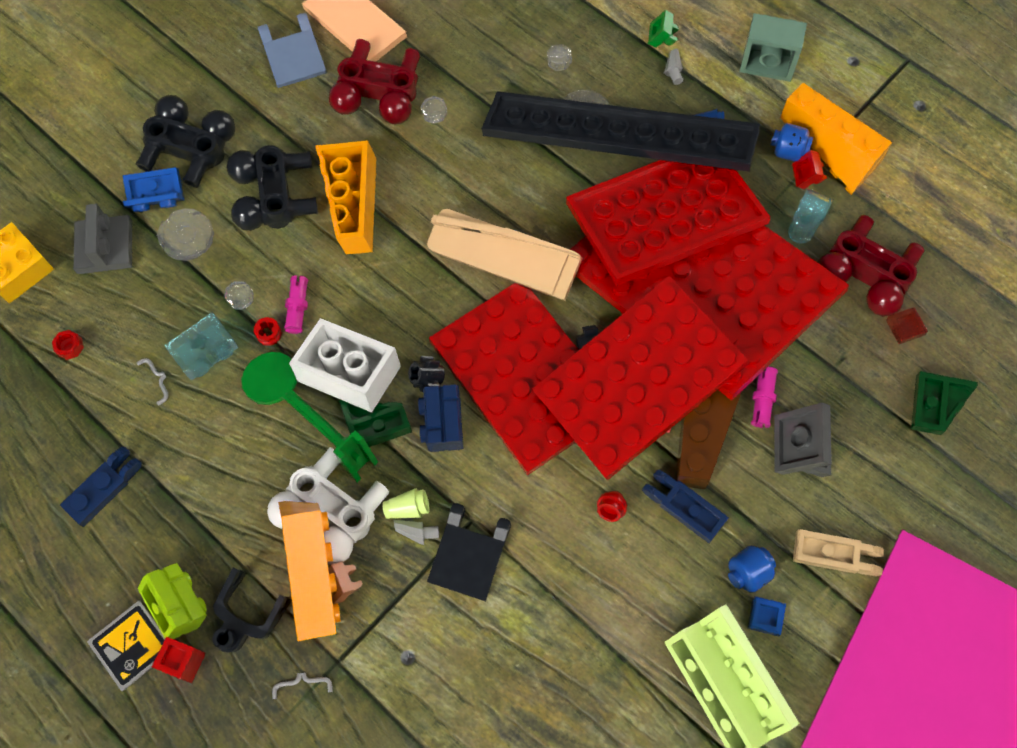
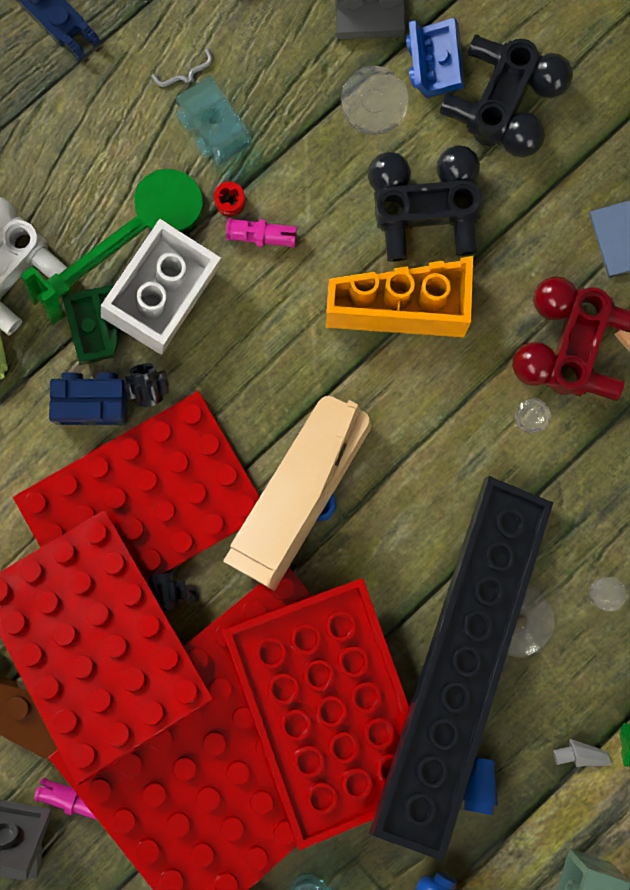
camera: 90 degrees right, 15 degrees up
clear tile [224,281,254,310] -> none

